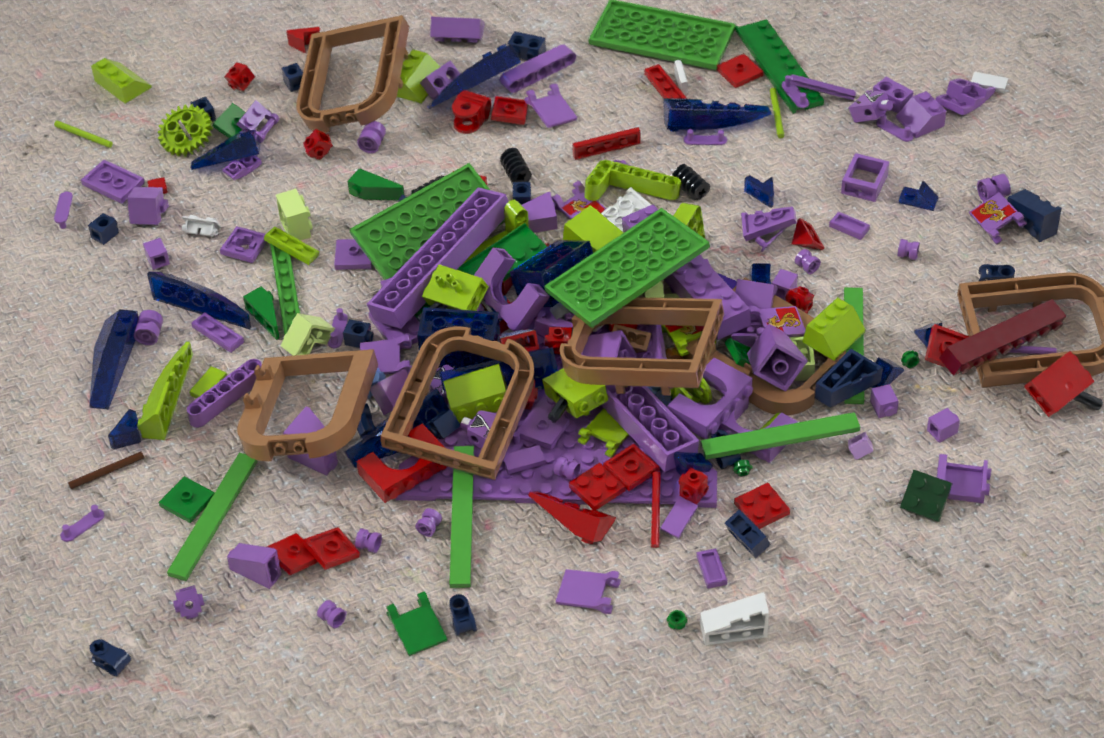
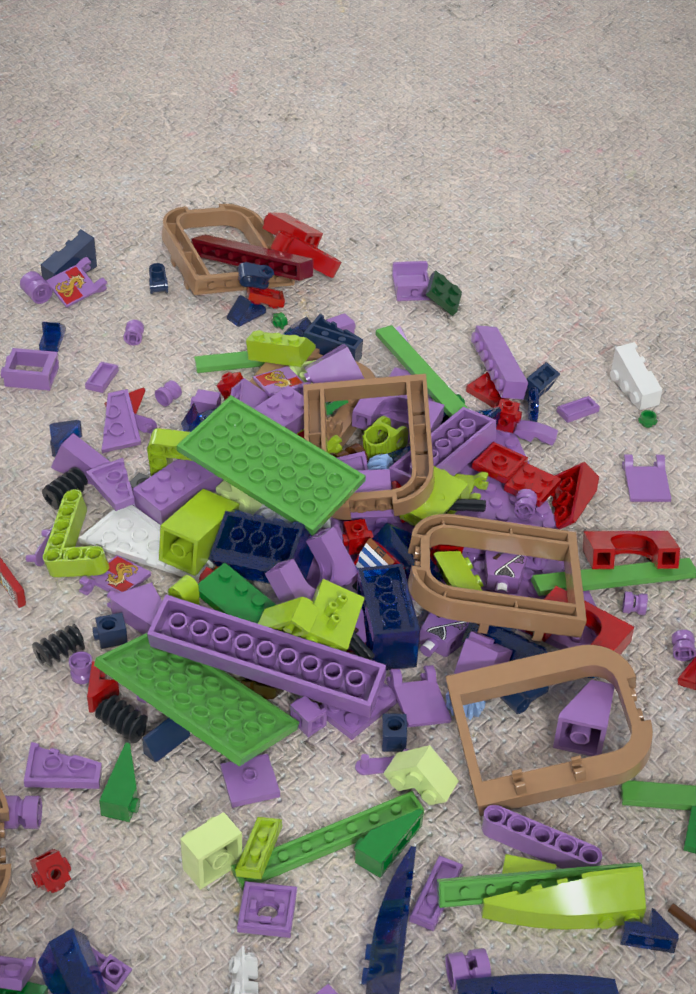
camera: 110 degrees left, 5 degrees down
red bar [651,471,661,548] -> none
medium lavender brick [927,408,960,443] -> none
none -> medium lavender wing [24,742,102,789]
none -> medium lavender slope [51,433,110,485]
none -> medium lavender wheel [69,651,92,684]
none -> medium lavender wing [86,458,135,511]
none -> dark blue piece [238,262,274,289]
none -> lime brick [258,597,320,637]
none -> red beam [270,230,342,278]
none -> bright green tile [437,862,642,908]
none -> medium lavender brick [471,325,528,399]
none -> clear blue wheel [528,387,539,422]
none -> red arch [583,531,680,569]

